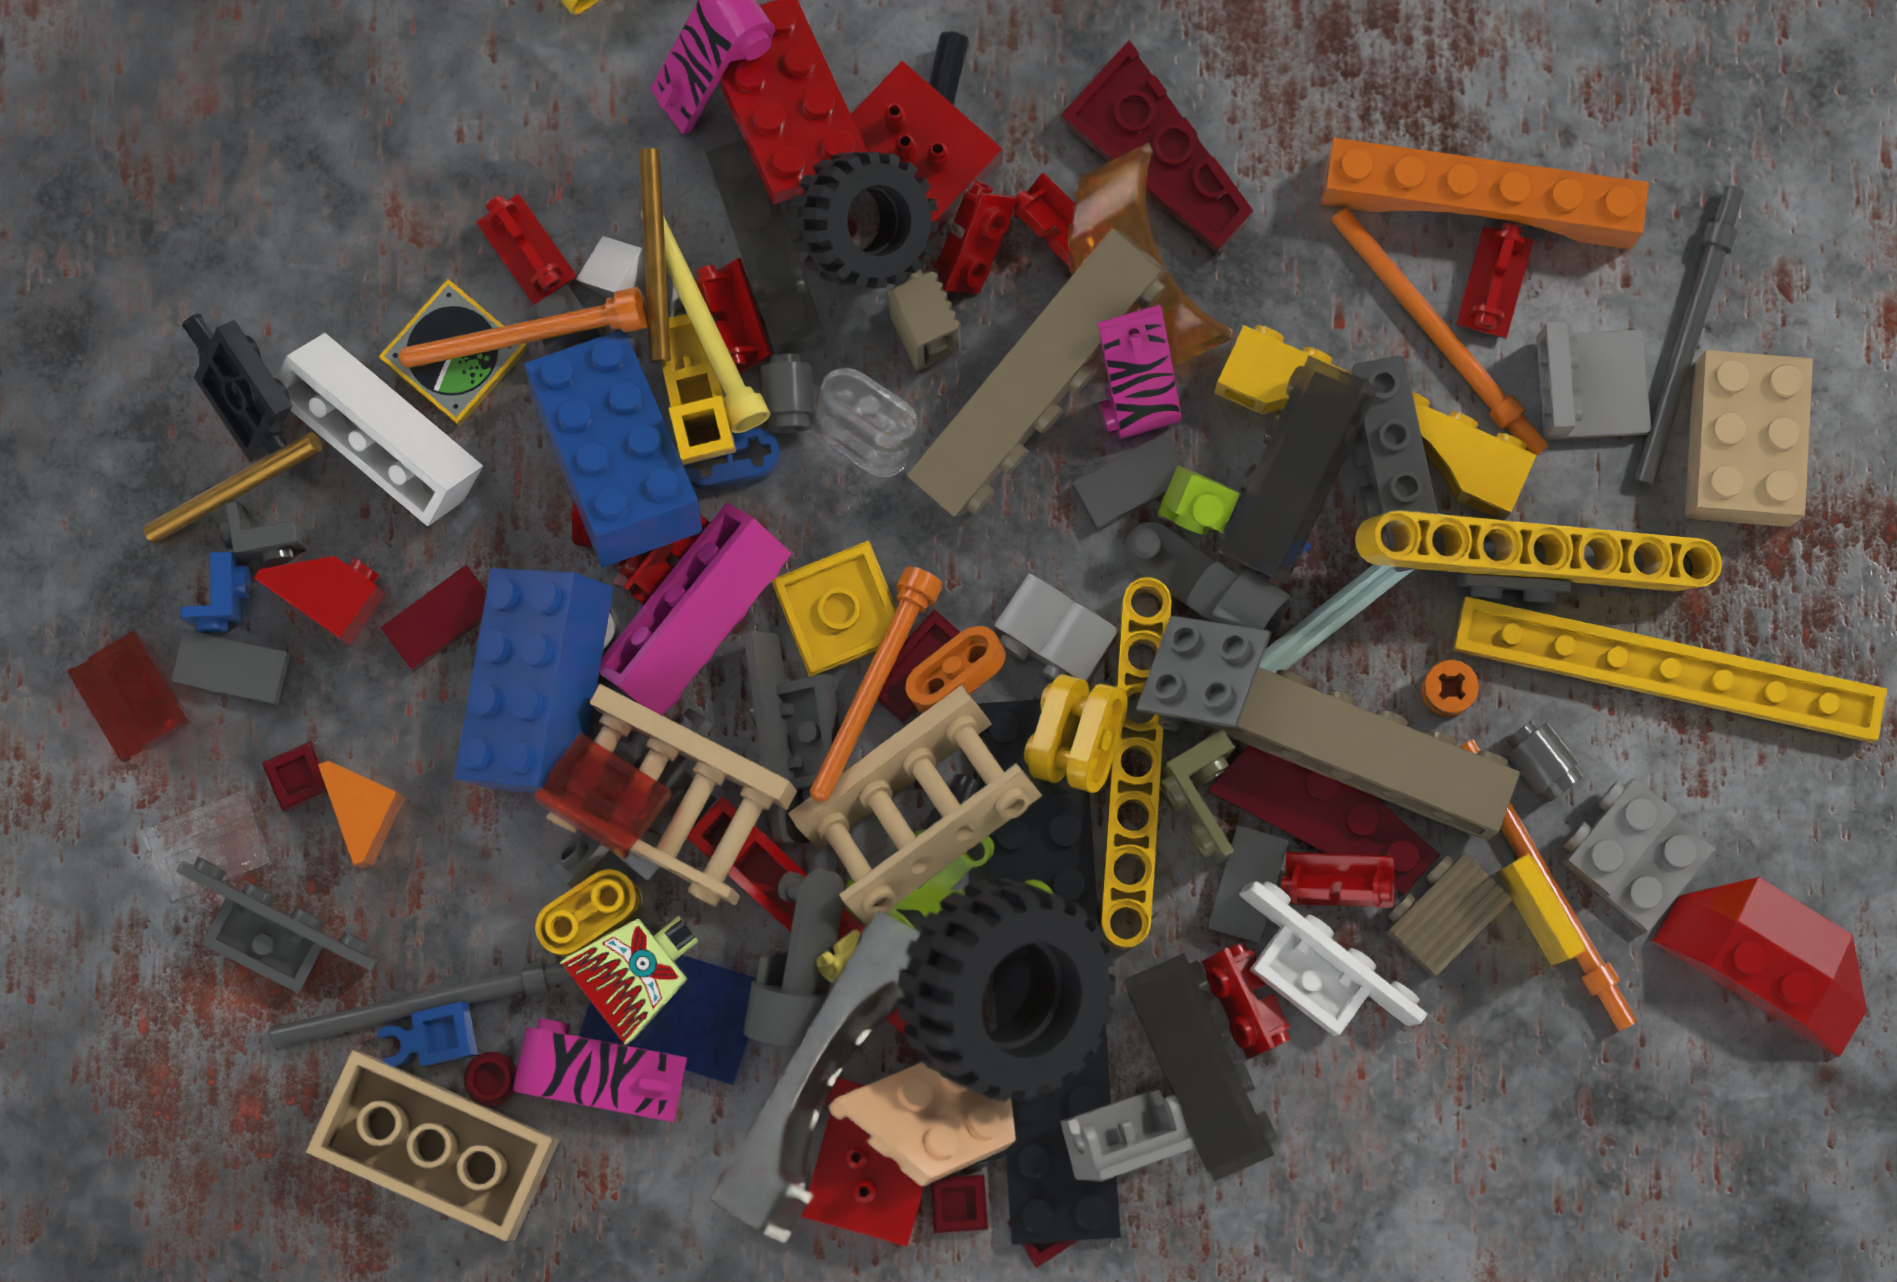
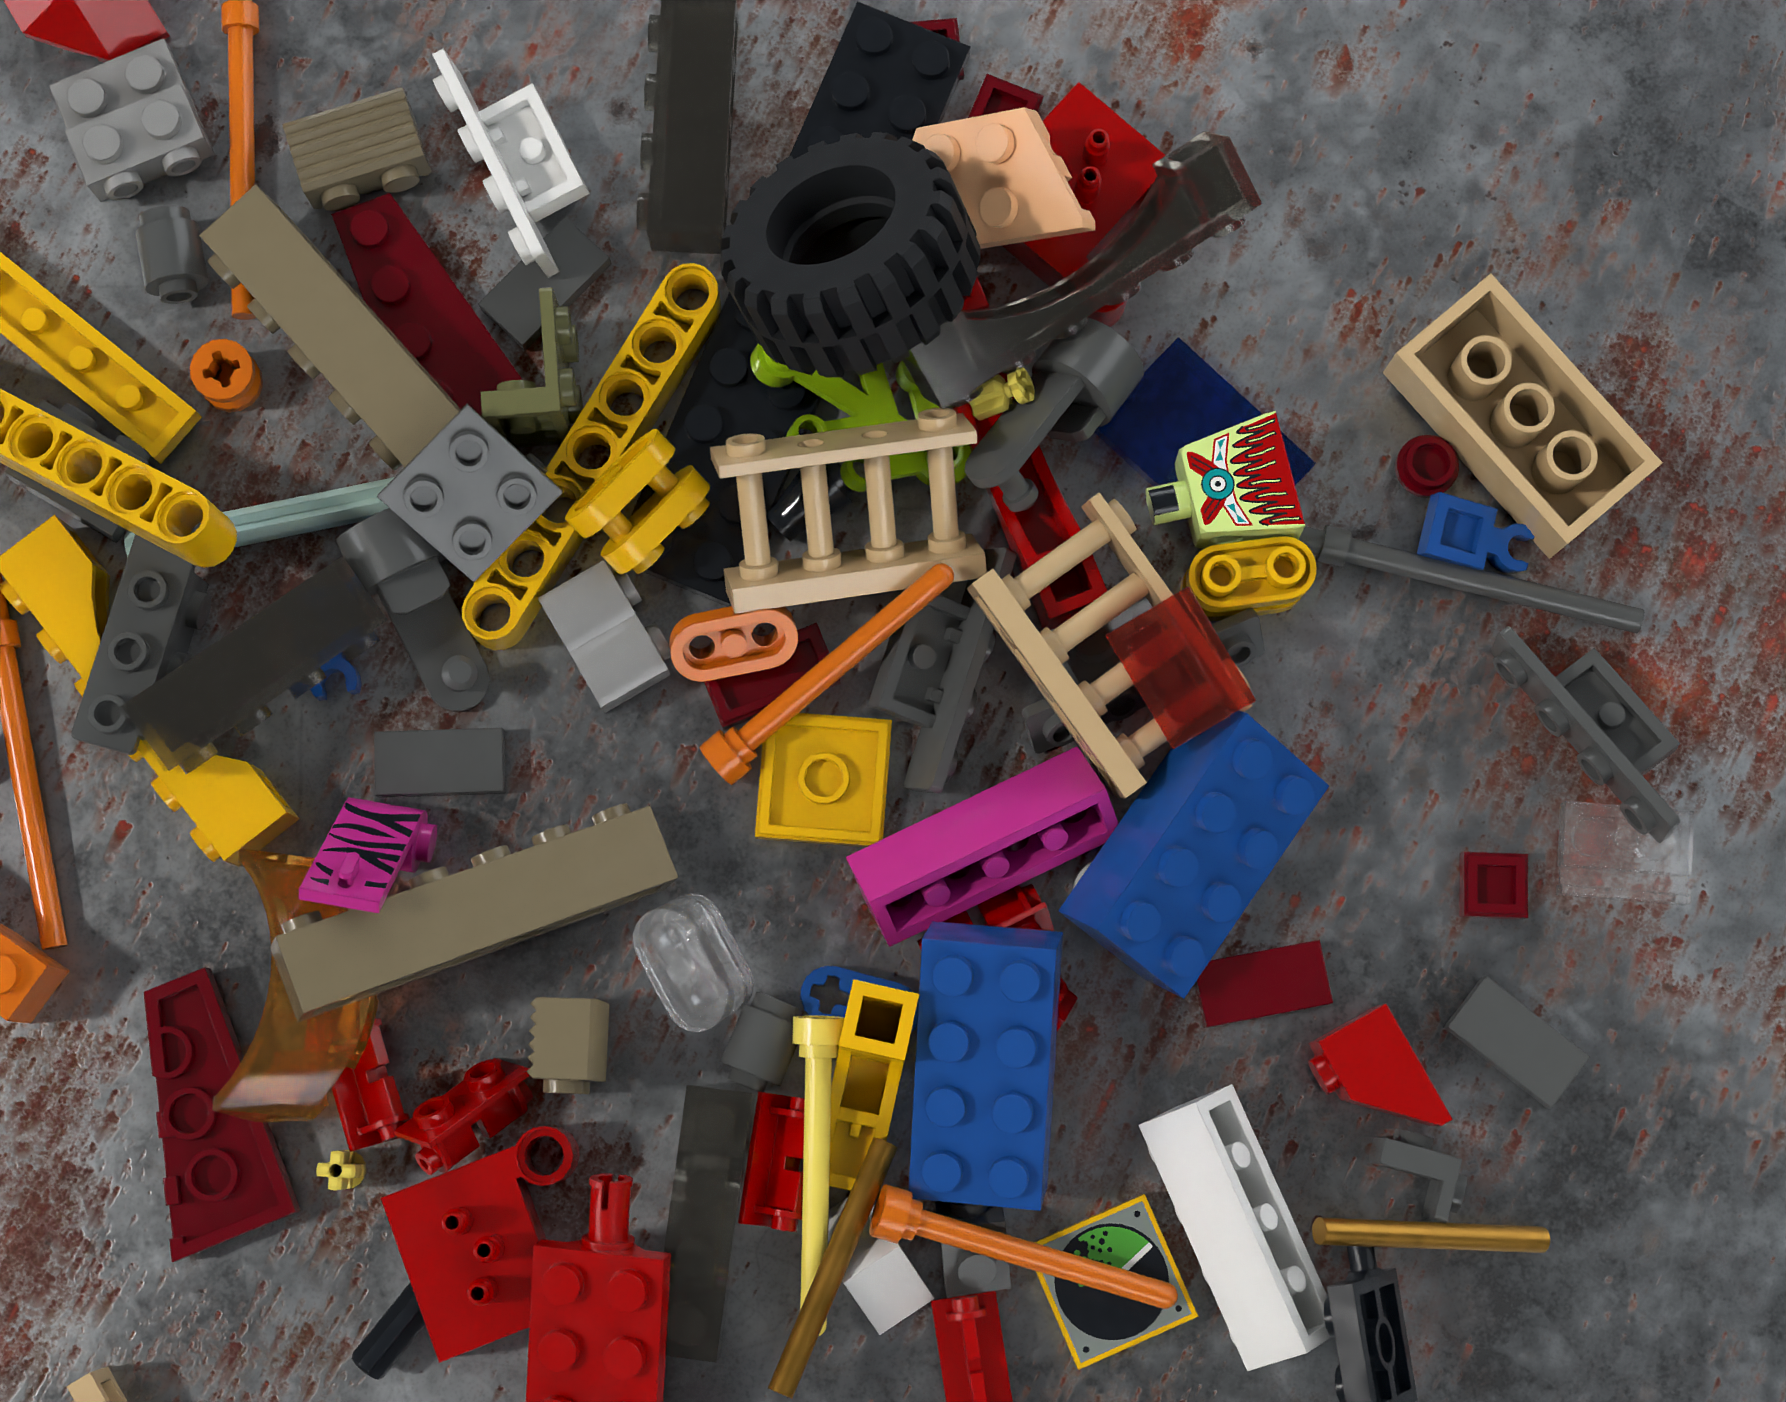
camera: 160 degrees left, 0 degrees up
clear red plate [67,630,192,763] -> none
blue bracket [180,551,251,633] -> none
orange slope [318,761,406,869] -> none
dark pink door [512,1018,687,1122] -> none
black tyre [789,152,938,289] -> none
light grey hinge [1060,1089,1194,1181] -> none
lime brick [1157,465,1240,535] -> none
red hinge [1201,941,1291,1059] -> none
red hinge [1281,852,1395,908] -> none
yellow tile [1496,854,1586,966] -> none
none -> light yellow piece [316,1150,366,1191]

